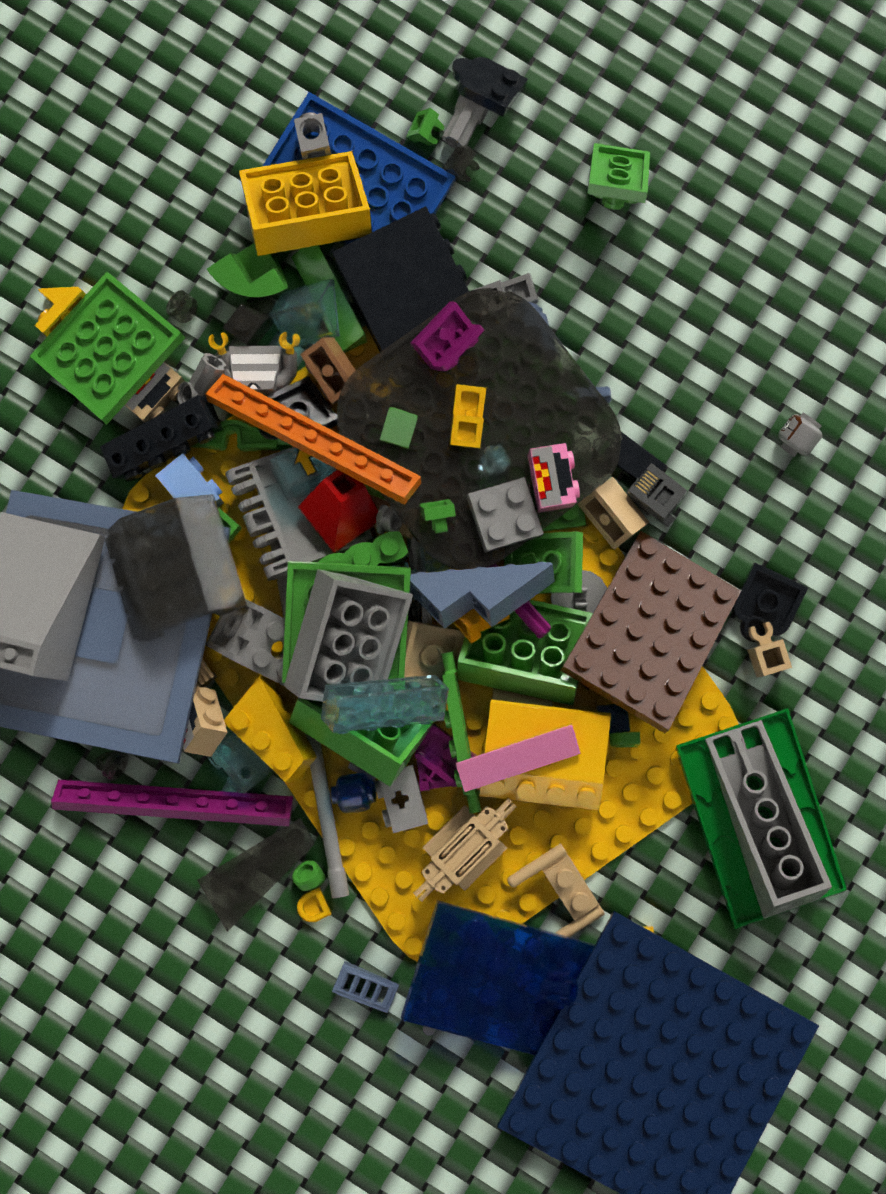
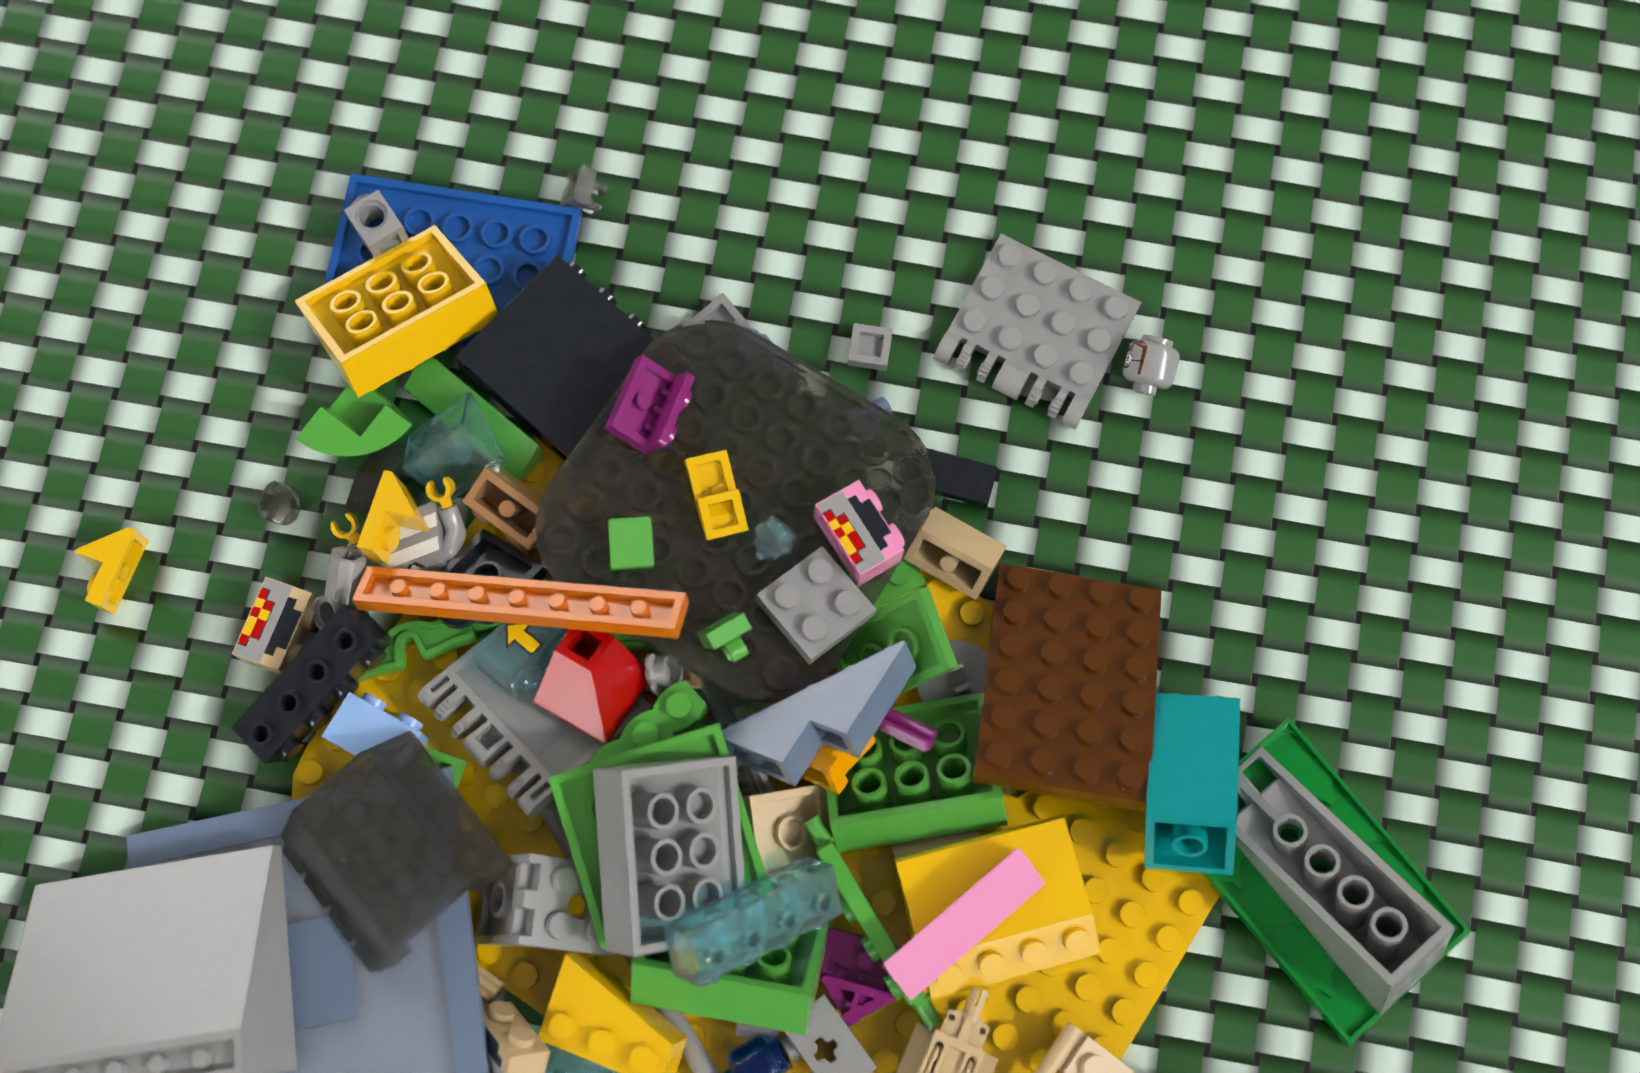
camera: 25 degrees left, 10 degrees down
bright green plate [30,272,186,425] -> none
bright green tile [406,108,444,146] -> none
light grey piece [443,94,488,150] -> none
black plate [452,57,528,117] -> none
bright green plate [587,143,650,210] -> none
tile [596,703,630,734] -> none
bright green tile [610,732,640,748] -> none
dark grey piece [626,463,687,527] -> none
black plate [733,563,808,642] -> none
tan brick [747,622,792,677] -> none
none -> yellow slope [356,470,430,565]
none -> light grey plate [848,323,893,371]
none -> light grey hinge [933,234,1142,430]
none -> teal slope [1145,693,1240,875]

